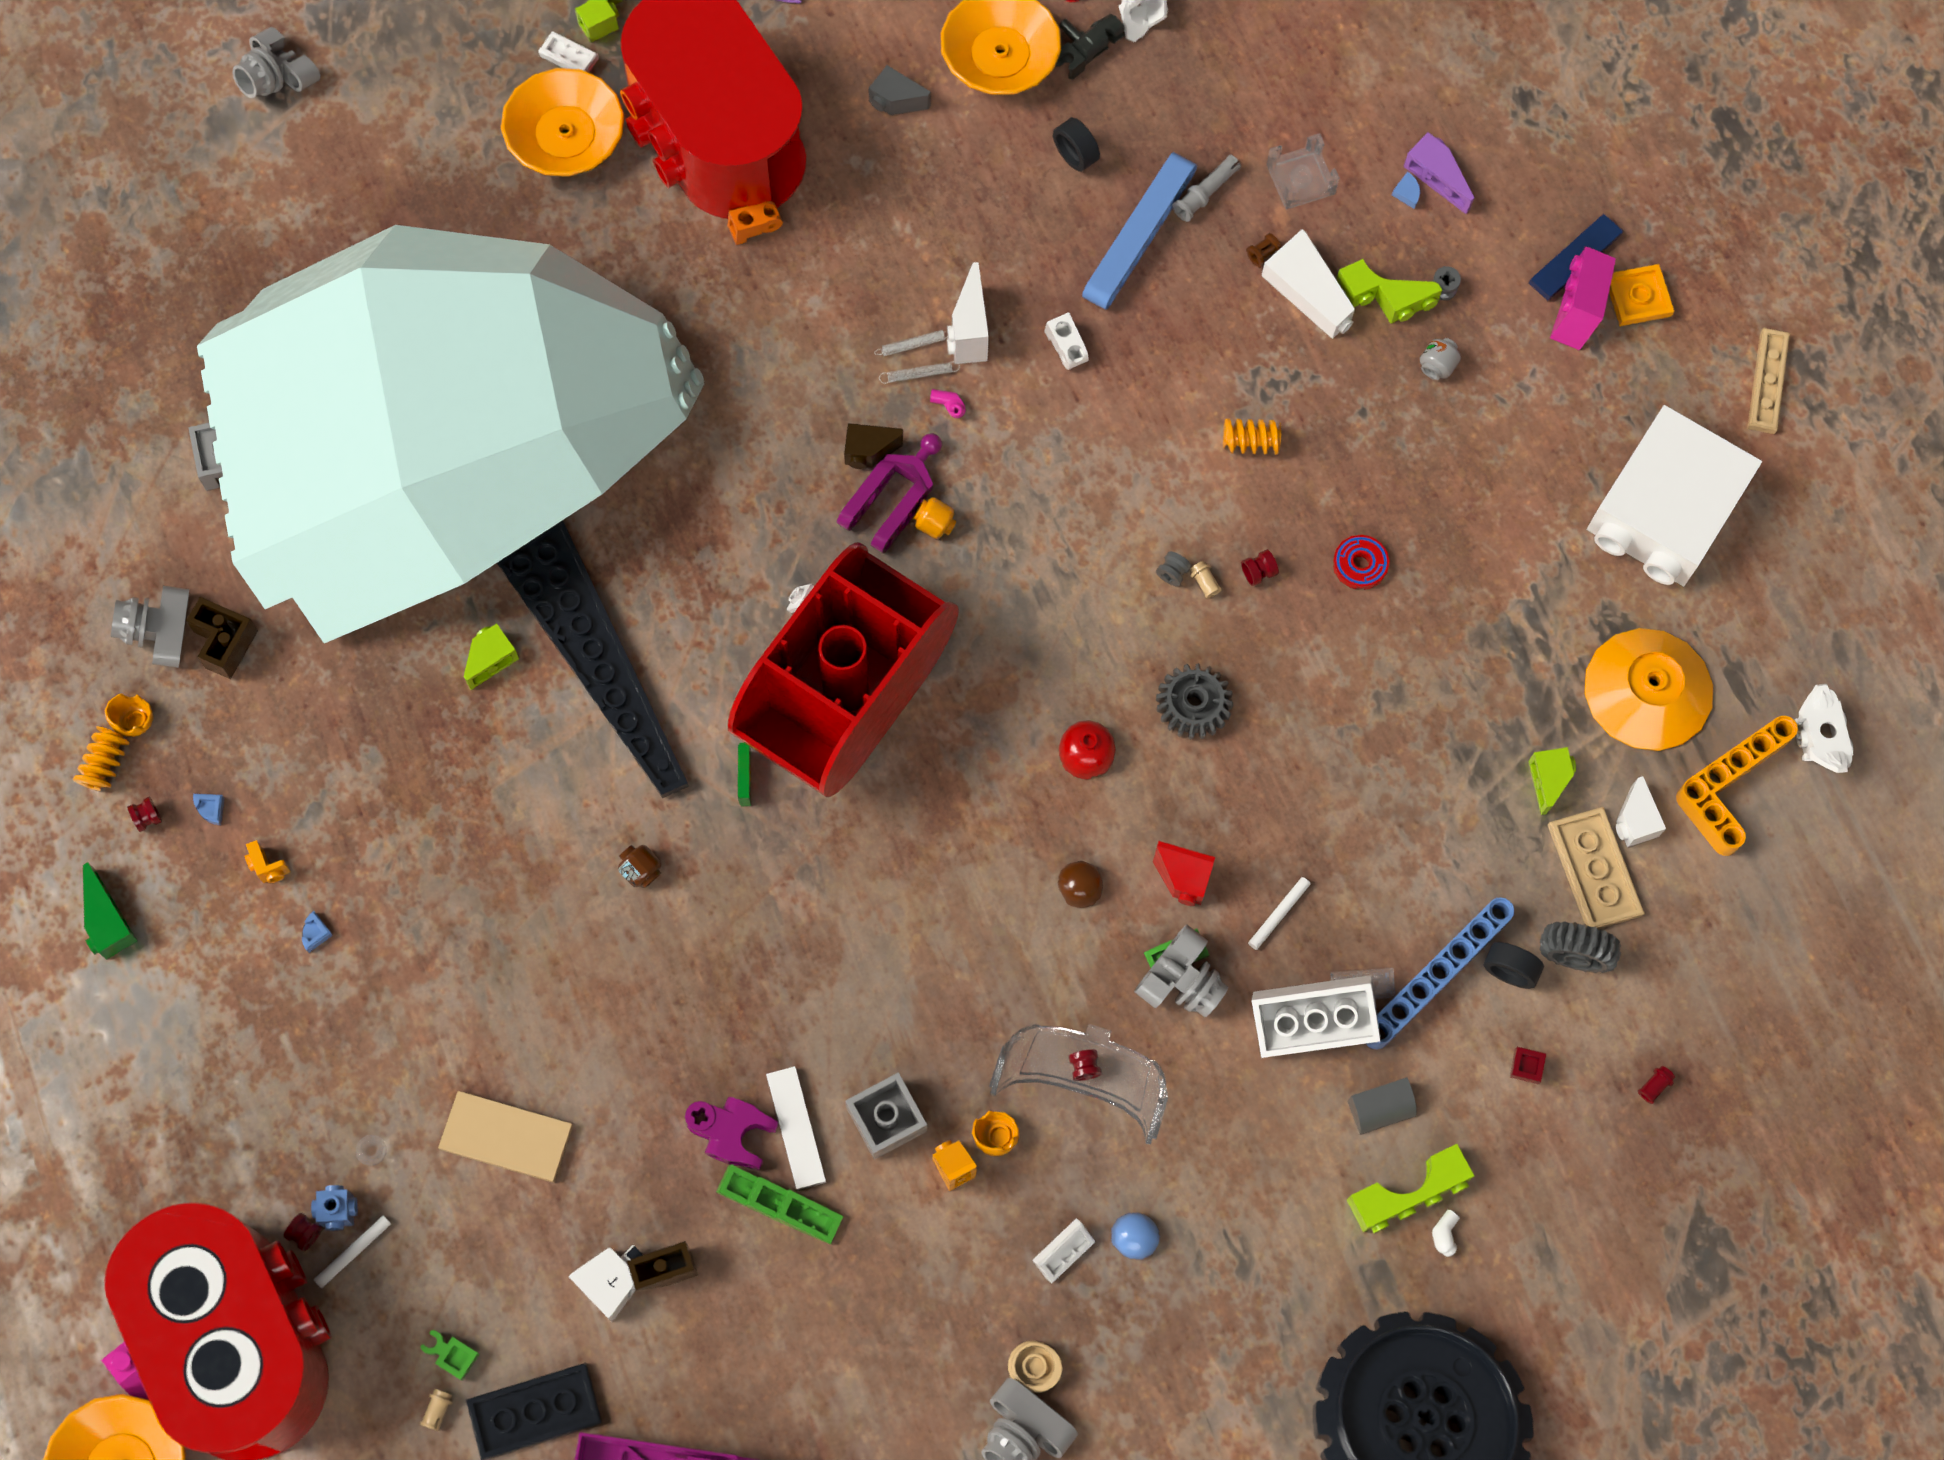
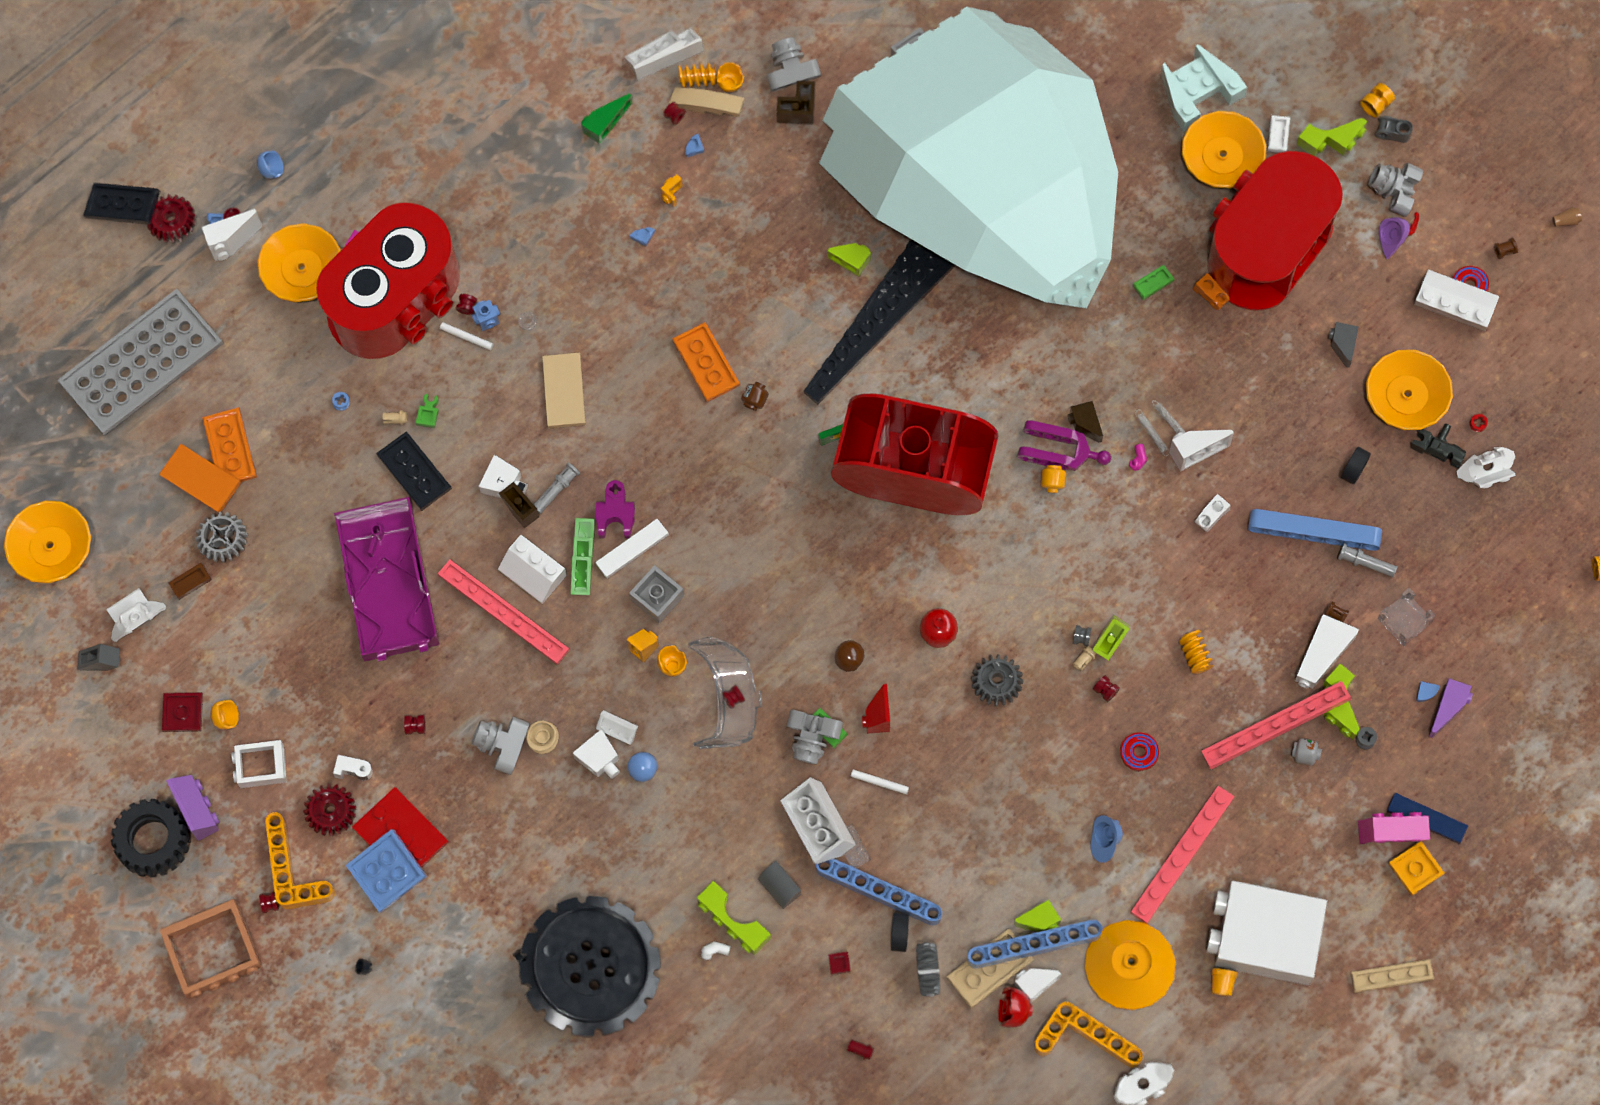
camera: 75 degrees right, 0 degrees up
none -> coral plate [438,559,570,665]
none -> white slope [498,535,567,604]
none -> light grey pin [534,462,580,514]
none -> white torso [573,729,620,779]
none -> white slope [625,28,704,80]
none -> tan slope [669,87,744,117]
none -> orange tile [672,322,740,402]
none -> medium blue beam [967,920,1102,969]
none -> red cylinder [998,987,1033,1028]
none -> medium blue piece [1091,815,1123,862]
none -> lime slope [1092,615,1130,661]
none -> coral plate [1131,786,1235,924]
none -> bright green plate [1133,265,1174,300]
none -> light aqua wedge [1161,45,1247,132]
none -> coral plate [1201,681,1352,769]
none -> light orange piece [1211,968,1238,996]

